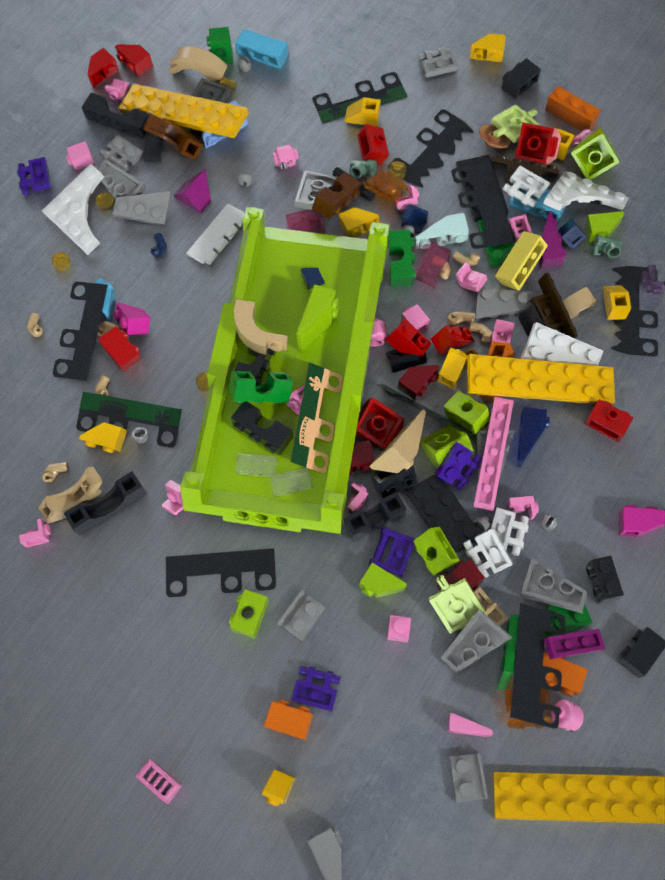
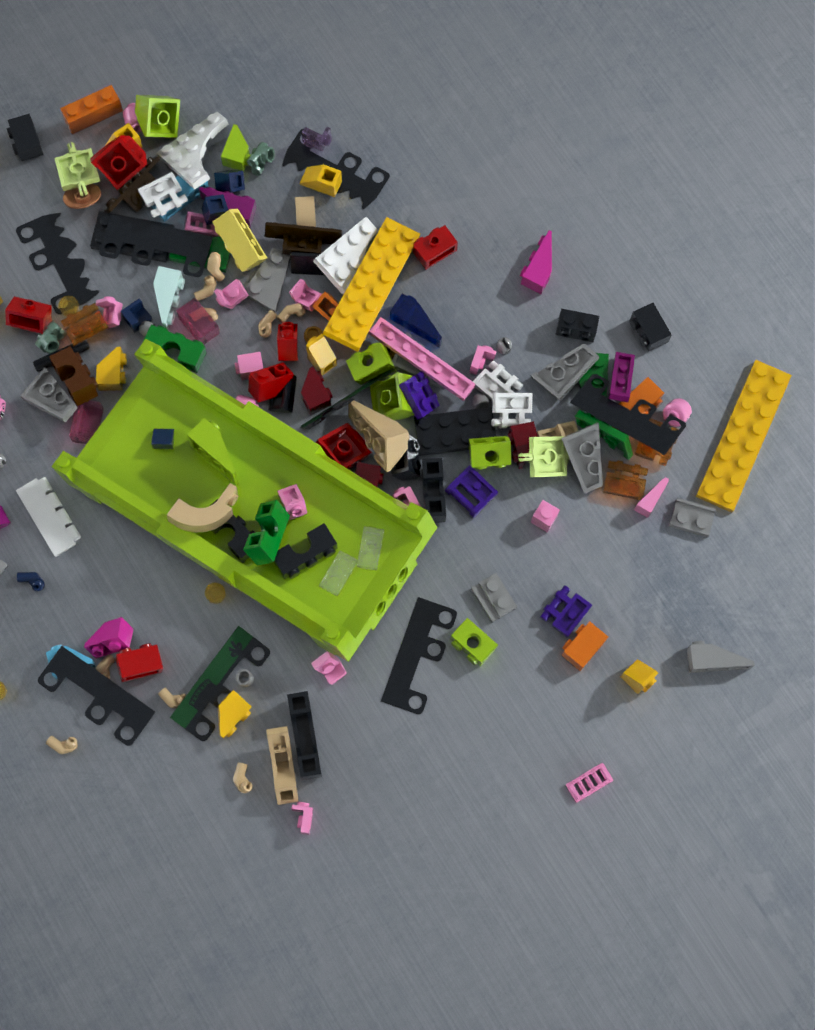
camera: 75 degrees left, 5 degrees up
piece [290,362,343,473] -> none
lime slope [359,563,407,598] -> none
none -> dark blue panel [201,194,228,225]
none -> tan arm [207,252,225,282]
none -> clear orange plate [603,460,648,500]

